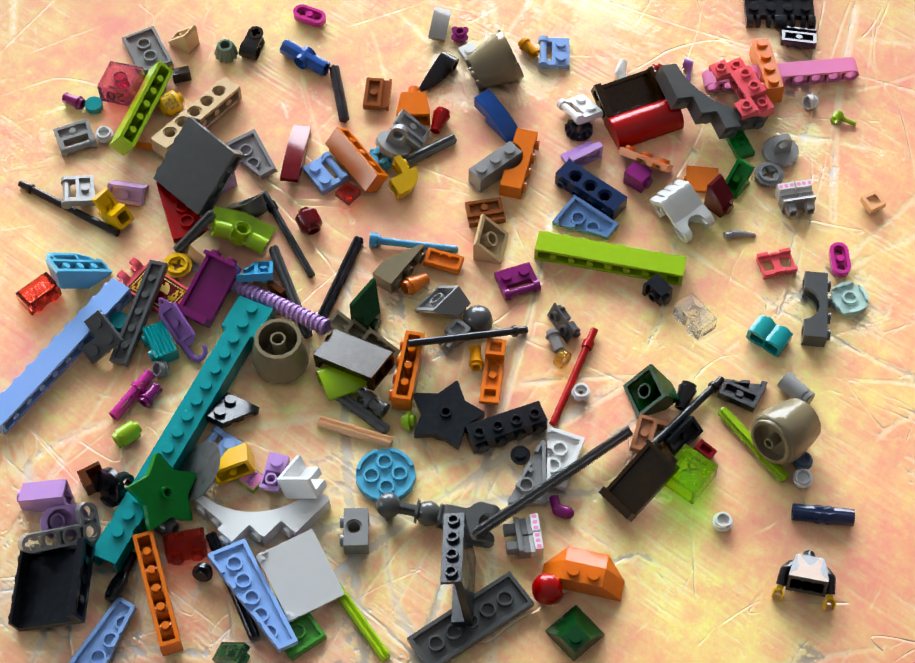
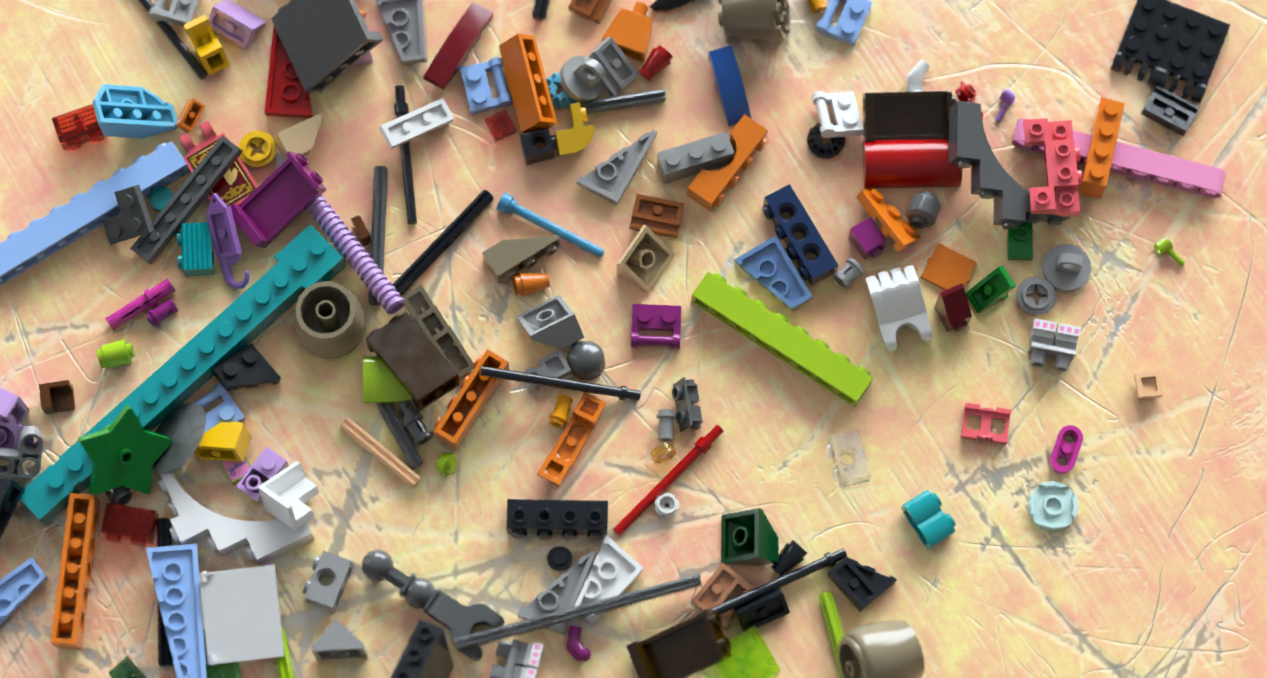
camera: 20 degrees right, 15 degrees up
black tile [94,467,134,508] -> none
black piece [104,551,137,602] -> none
light grey plate [152,360,169,379] -> none
dark grey axle [173,210,216,253] -> none
black plate [192,563,213,582] -> none
lime panel [211,206,275,254] -> none
dark grey piece [226,191,267,218] -> none
dark azure wing [236,260,274,283] -> none
dark red head [295,207,322,235] -> none
dark green slope [349,278,381,331] -> none
medium azure tile [356,448,416,503] -> none
black plate [414,381,485,450] -> none
orange plate [423,248,464,275] -> none
lavender panel [561,141,603,167] -> none
black brick [642,274,673,306] -> none
dark red plate [690,439,717,465] -> none
light grey helmet [723,230,756,240] -> none
light grey piece [777,372,815,404] -> none
dark grey arch [801,271,831,347] -> none
white plate [802,93,819,110] -> none
none -> orange piece [175,98,205,133]
none -> light grey slope [312,619,368,660]
none -> white plate [379,98,454,150]
none -> black brick [520,128,558,165]
none -> light grey wing [576,130,657,205]
none -> light grey bush [832,258,865,290]
none -> dark grey head [906,191,941,229]

